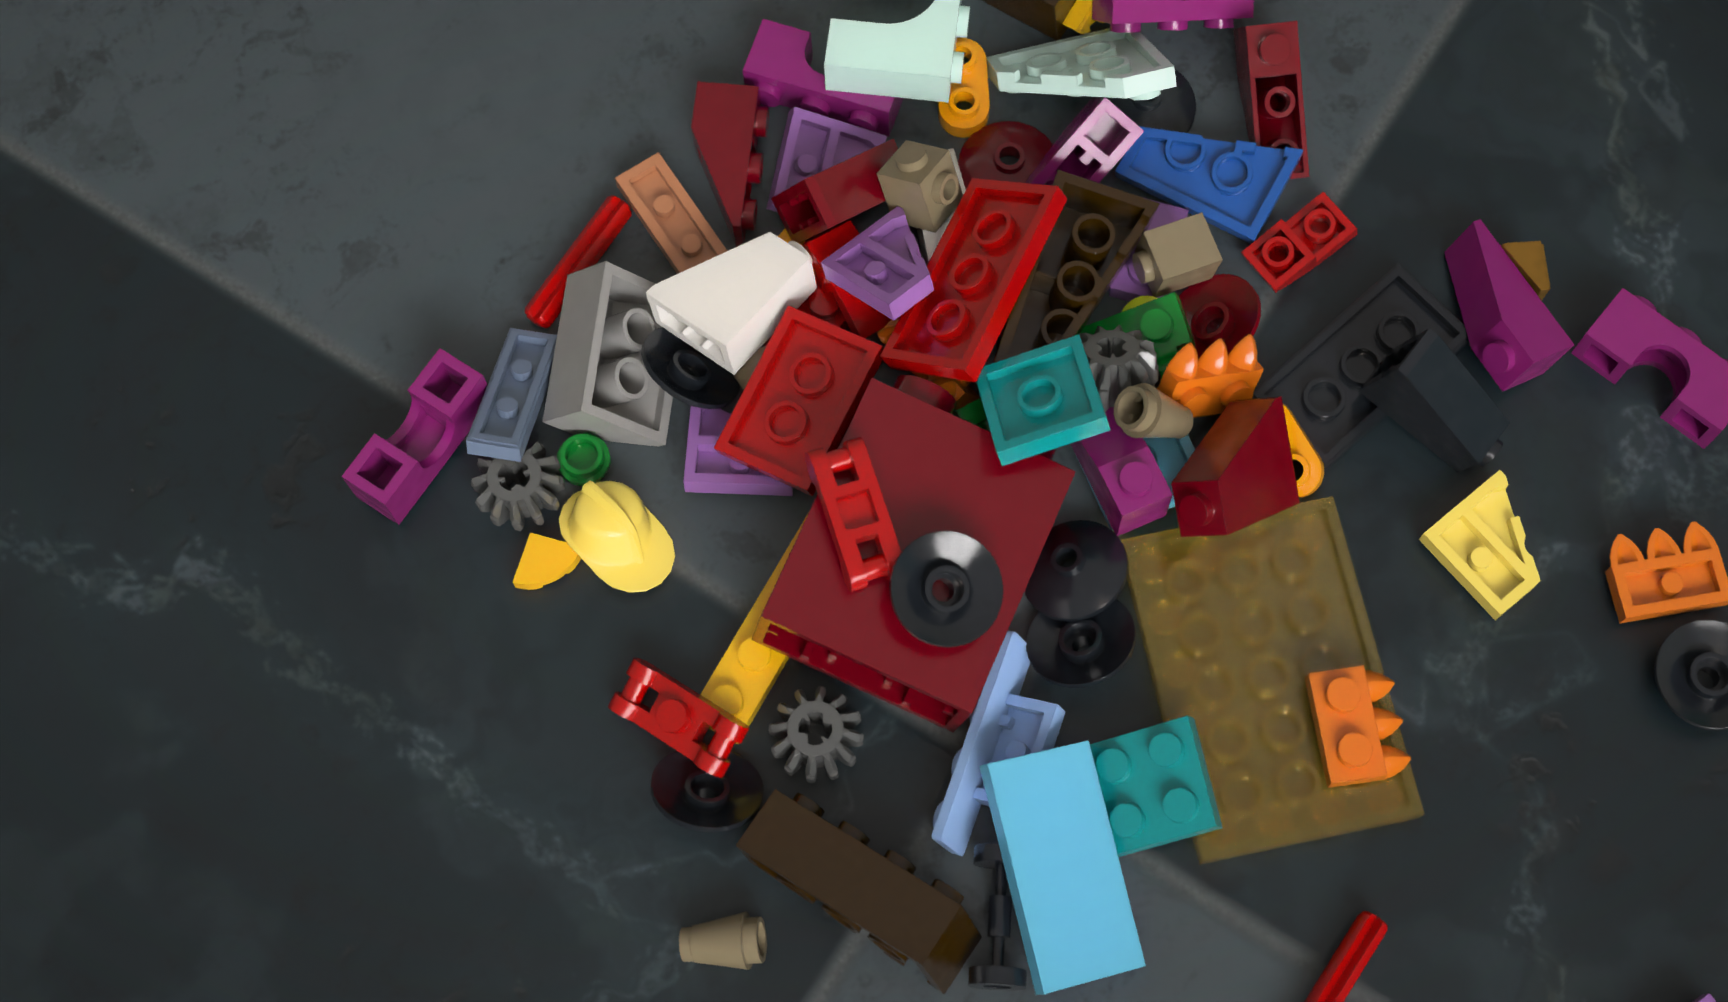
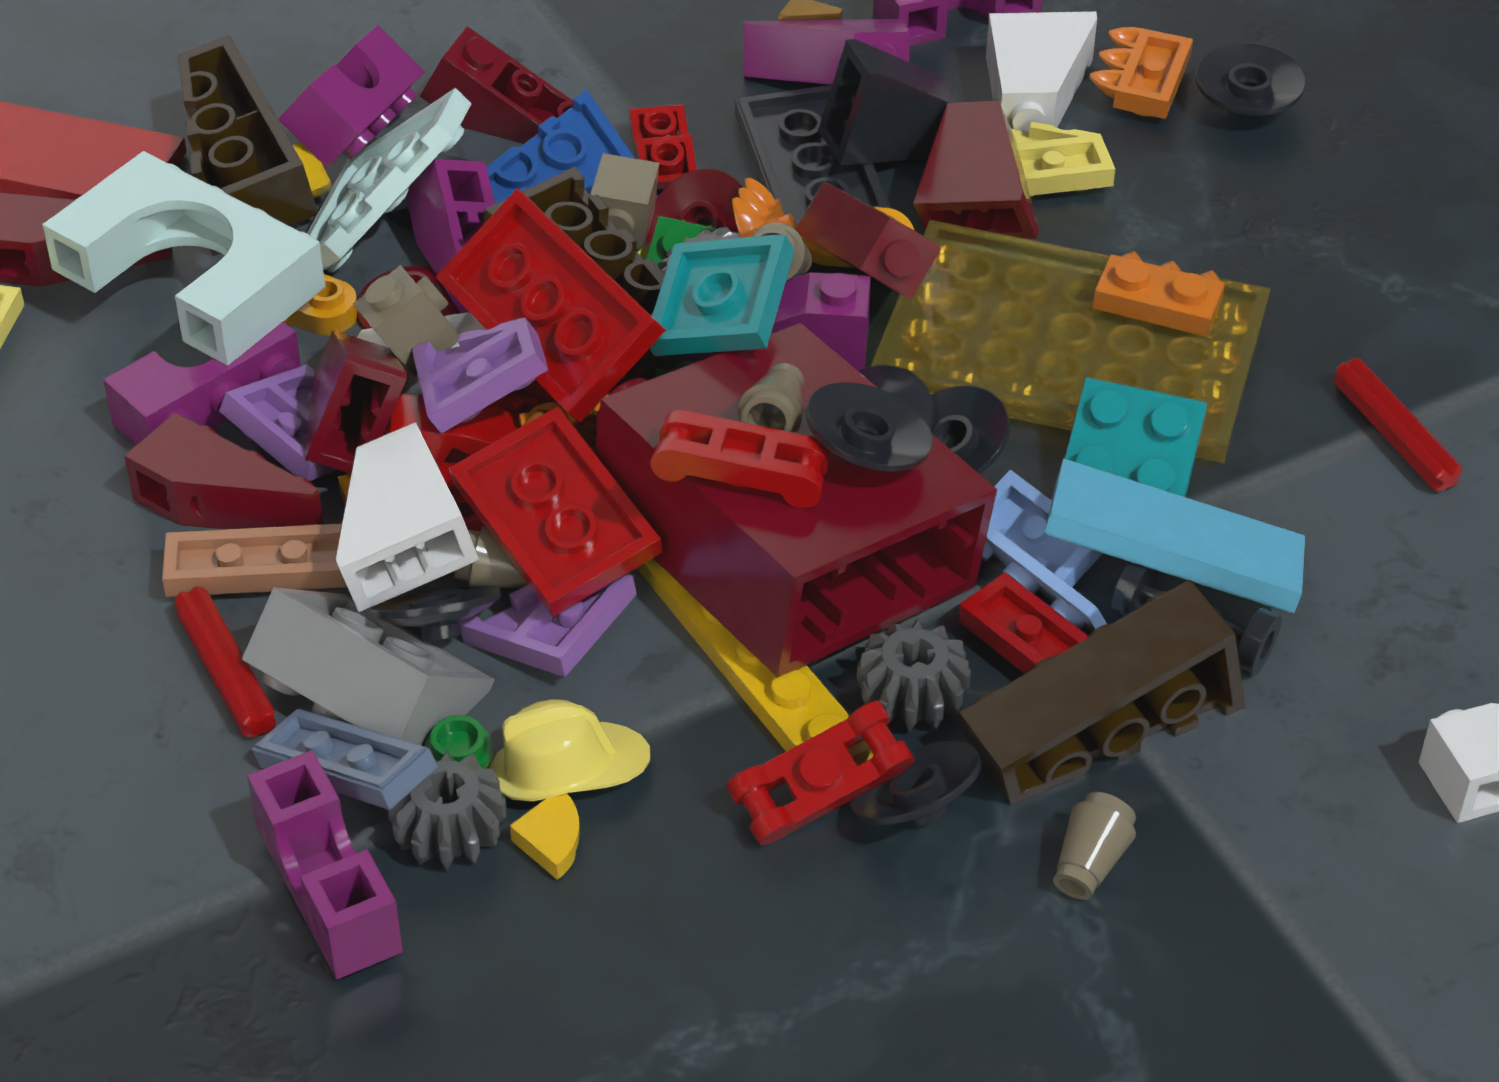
camera: 65 degrees left, 25 degrees down
none -> dark tan cone [738,363,804,433]
none -> dark red slope [913,101,1040,242]
none -> red plate [958,572,1088,674]
none -> white slope [986,11,1097,132]

